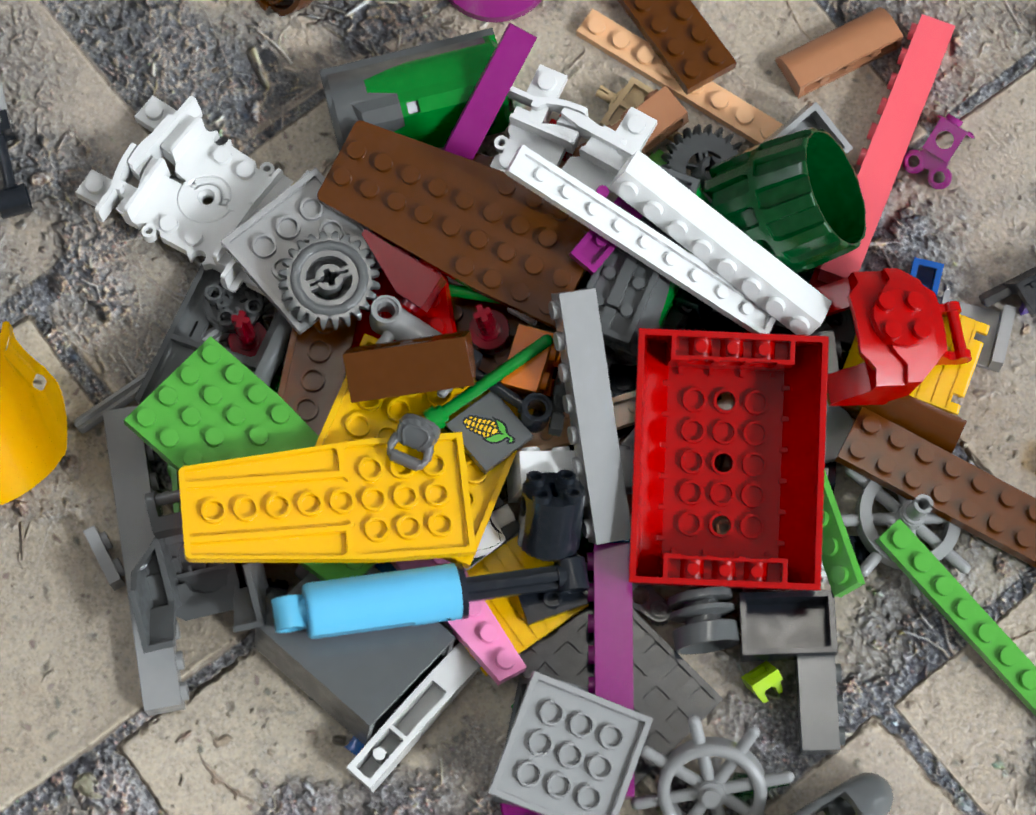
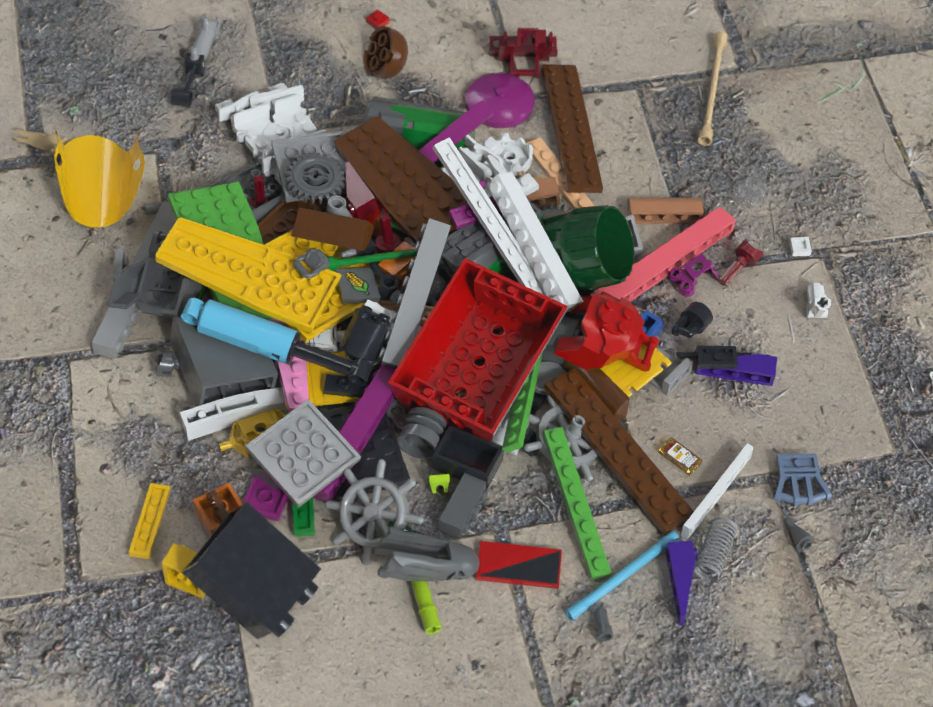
camera: 20 degrees right, 20 degrees down
none -> dark grey piece [155,350,181,377]
none -> yellow plate [219,409,285,459]
none -> tile [476,541,562,589]
none -> white plate [497,133,533,176]
none -> black piece [672,302,713,338]
none -> dark red piece [718,239,763,287]

